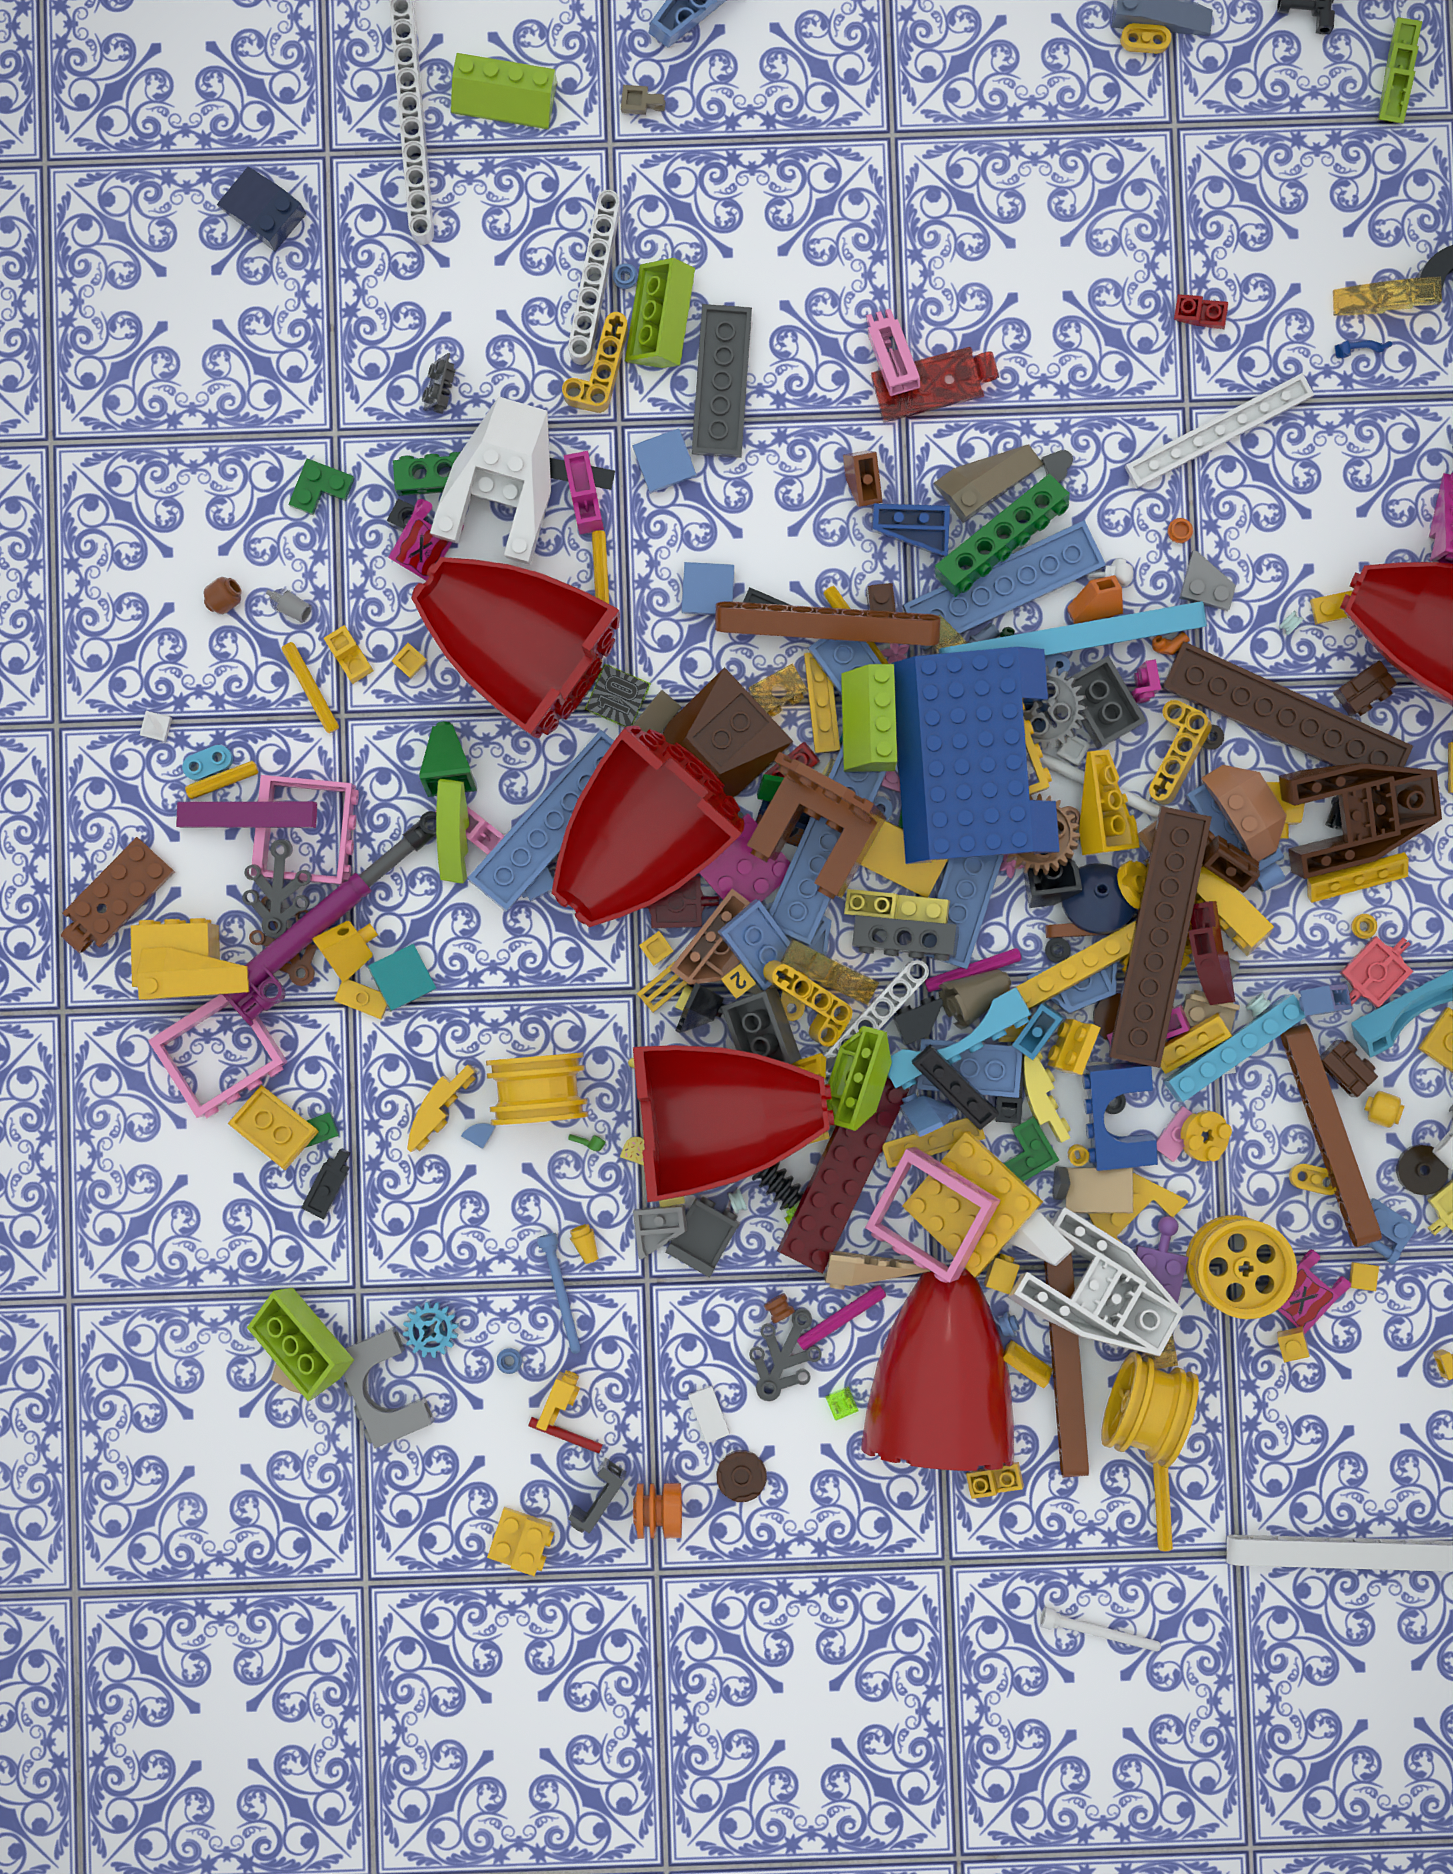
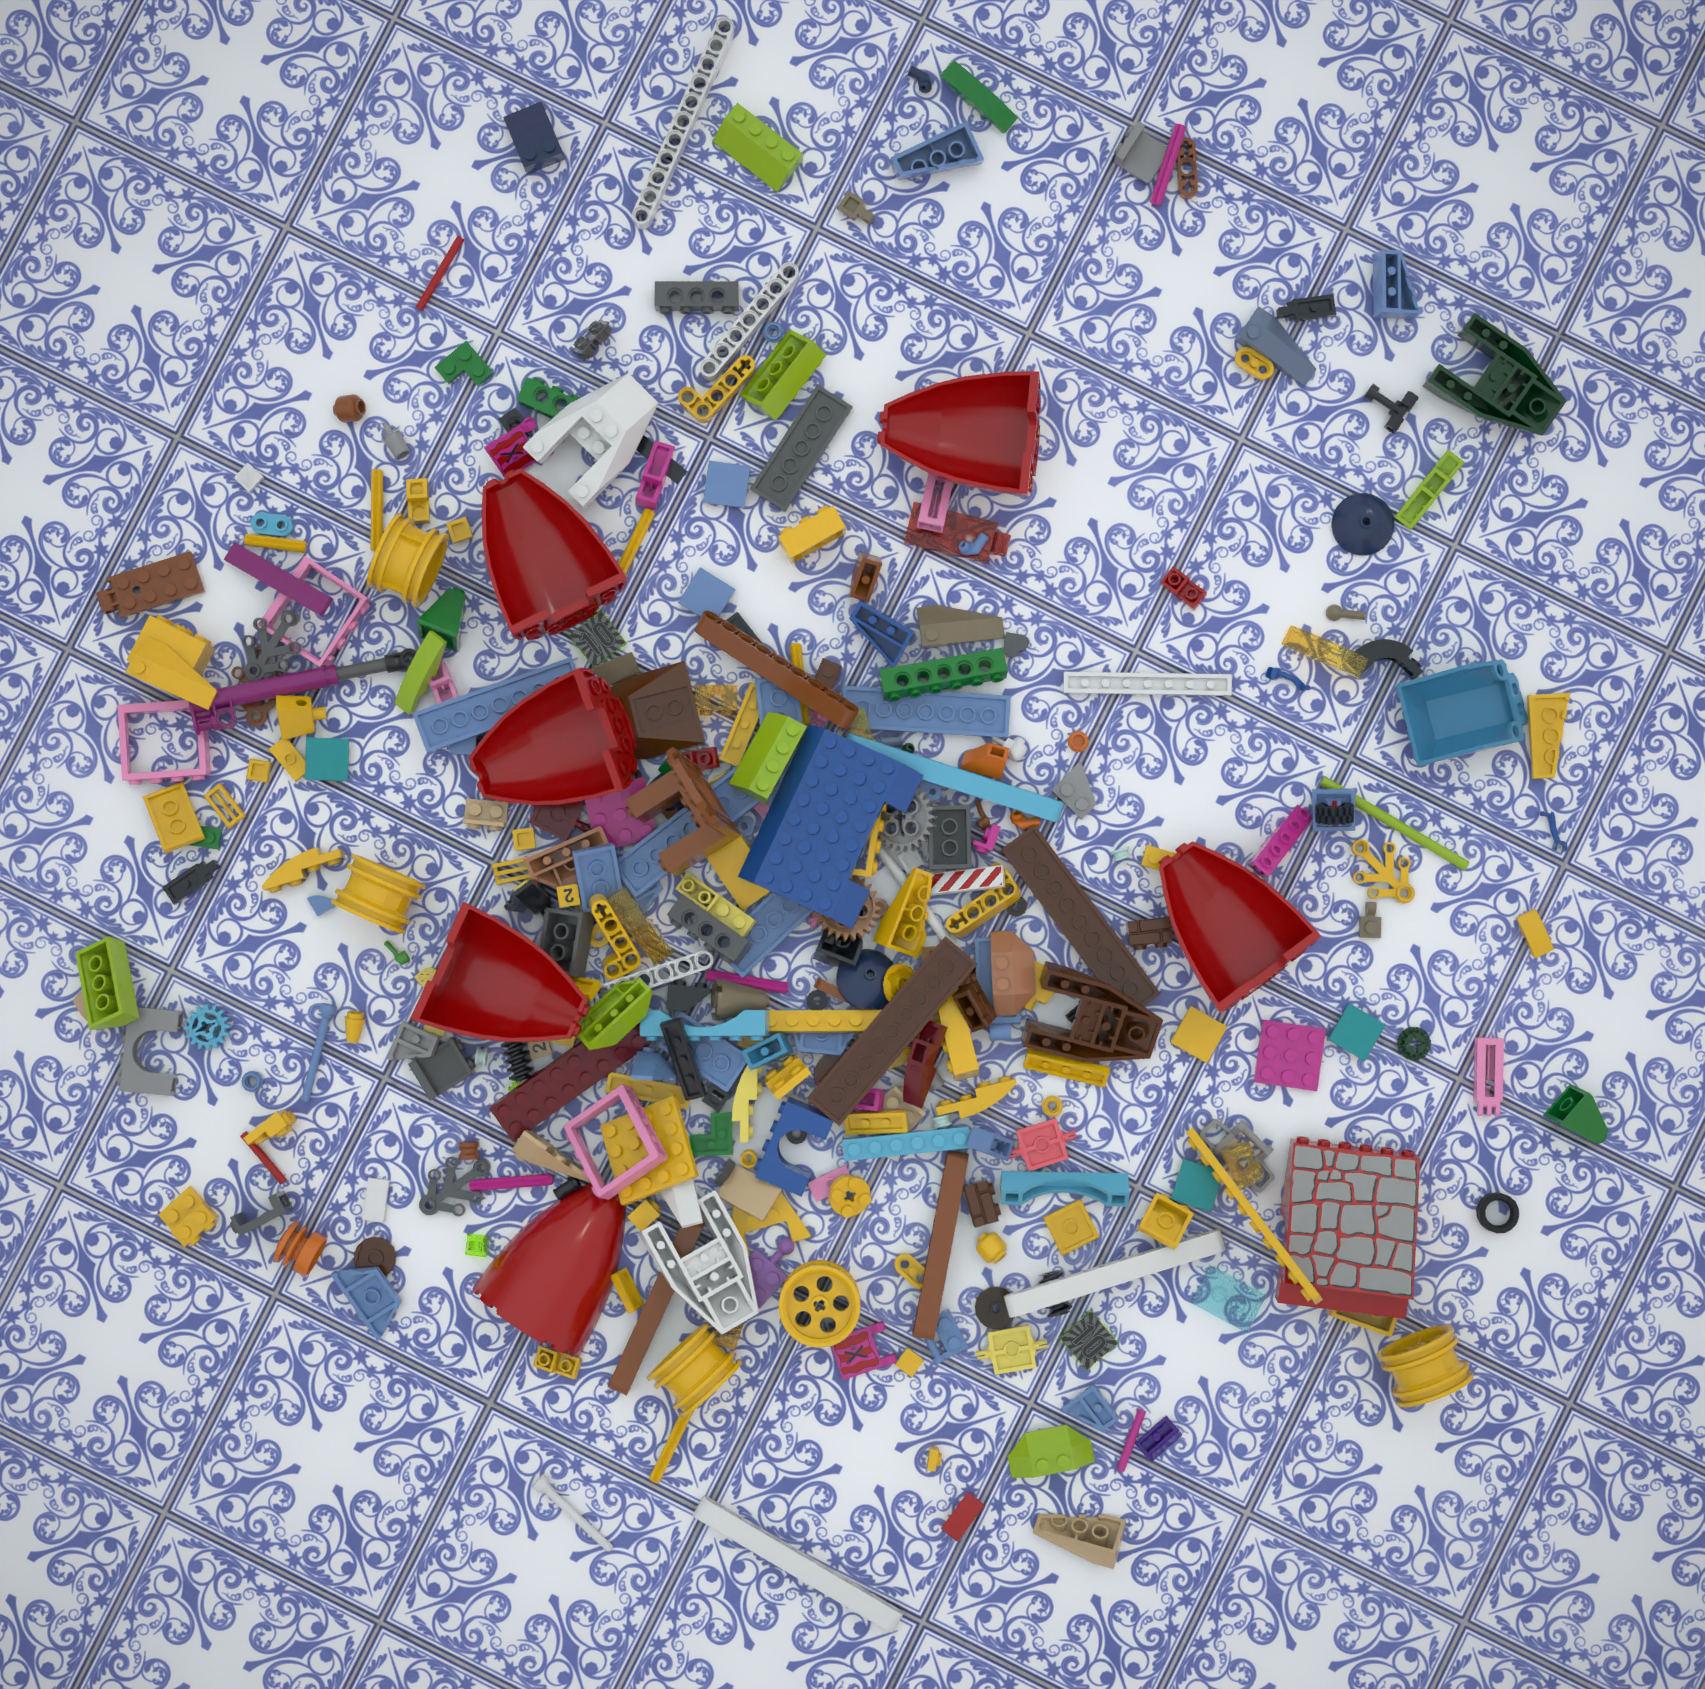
camera: 25 degrees right, 0 degrees up
medium blue plate [999,1312,1020,1337] -> none
yellow brick [1277,1326,1310,1363] -> none
none -> yellow tile [203,783,247,829]
none -> yellow tile [246,758,272,783]
none -> medium blue wing [331,1266,402,1341]
none -> yellow wheel [367,513,449,608]
none -> red bar [416,236,464,311]
none -> tan bracket [462,798,509,831]
none -> tan tile [527,1041,553,1060]
none -> black pin [553,1176,581,1200]
none -> dark grey brick [654,281,739,314]
none -> yellow brick [778,505,846,564]
none -> red panel [877,371,1041,497]
none -> white tile [931,865,1005,896]
none -> yellow slope [935,1075,1017,1119]
none -> medium blue arm [959,532,989,555]
none -> dark orange hand [975,800,990,831]
none -> dark tan bar [1326,604,1366,621]
none -> dark blue dish [1331,493,1394,556]

